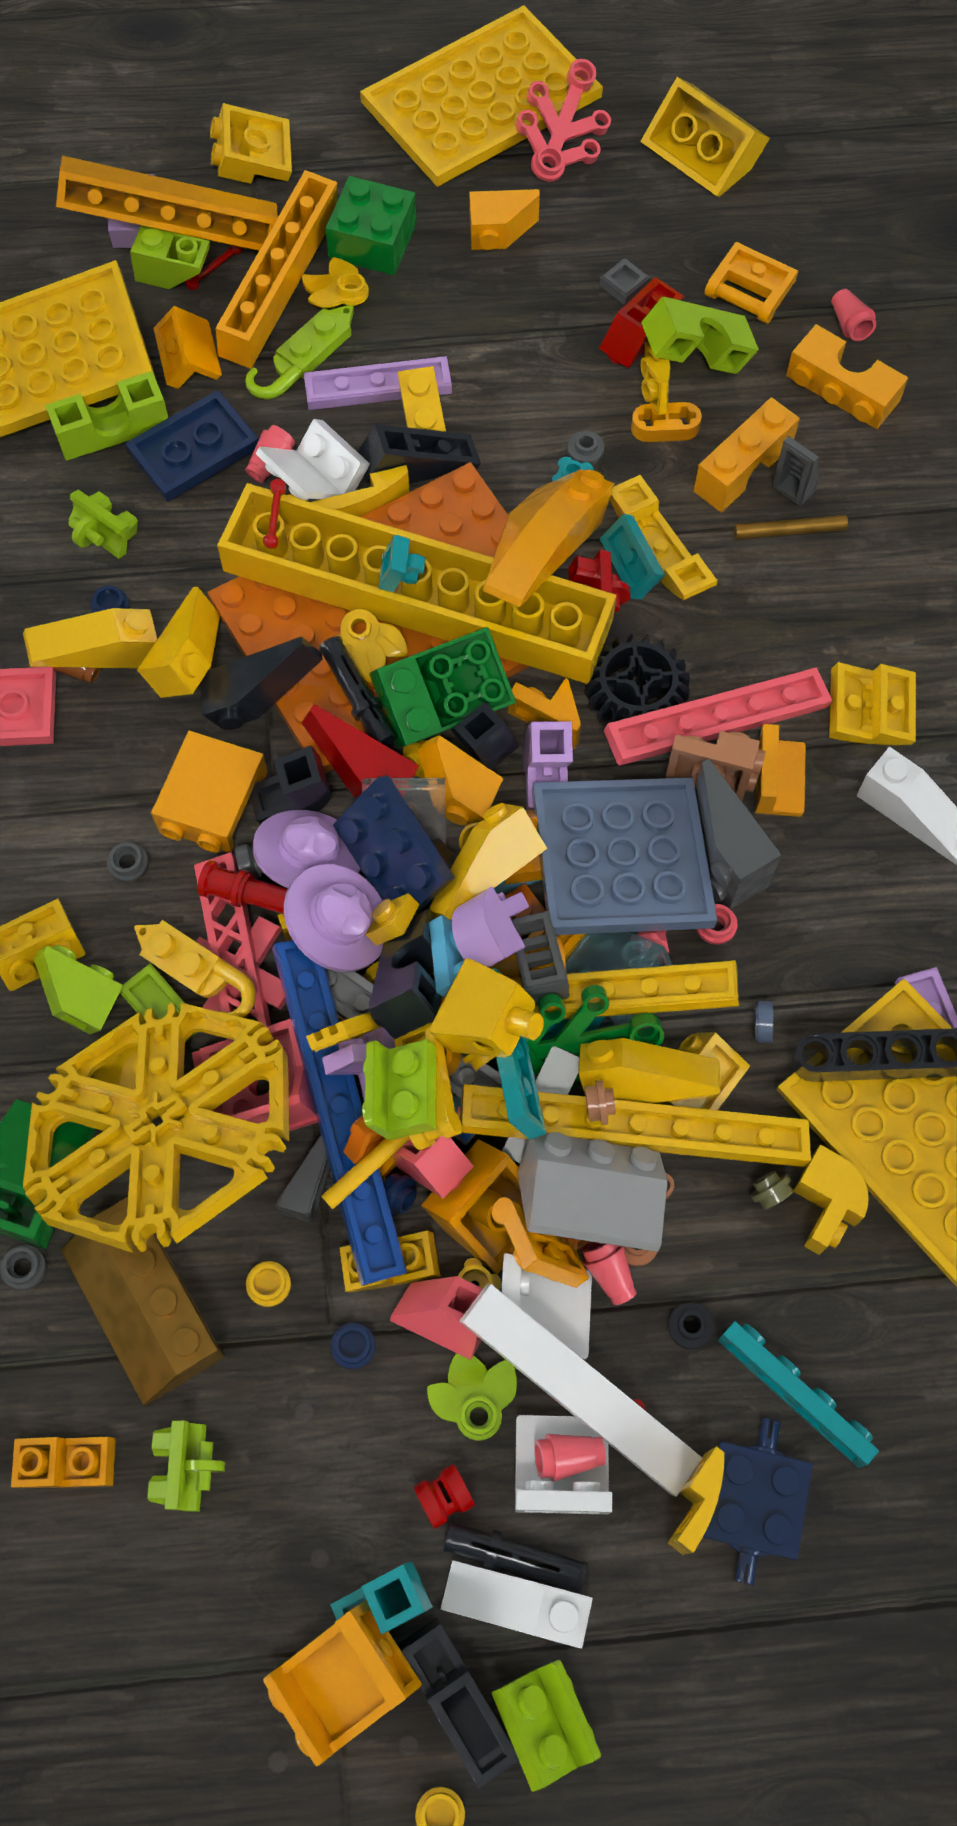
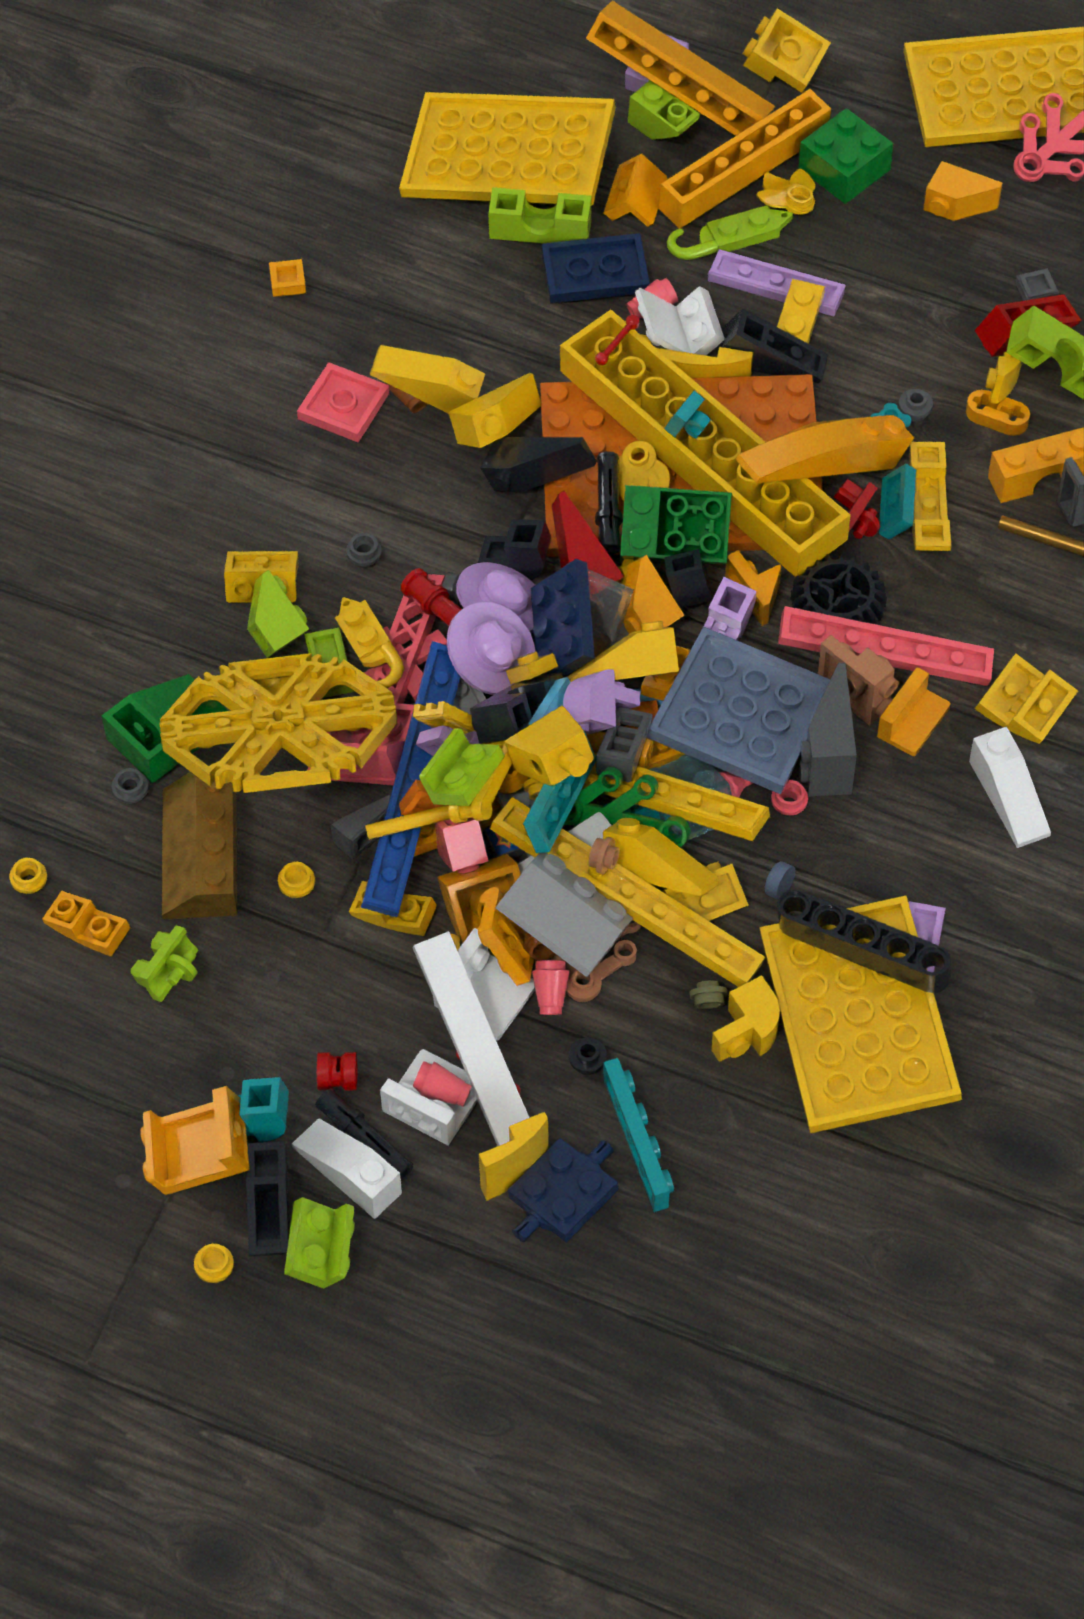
camera: 30 degrees right, 10 degrees down
lime hips [69,489,138,559] -> none
dark blue plate [90,585,130,613] -> none
light orange panel [151,731,268,853] -> none
red hinge [185,245,243,290] -> none
dark blue plate [330,1323,376,1370] -> none
dark blue plate [383,1173,416,1217] -> none
coral slope [390,1276,483,1360] -> none
lime plate [427,1353,517,1441] -> none

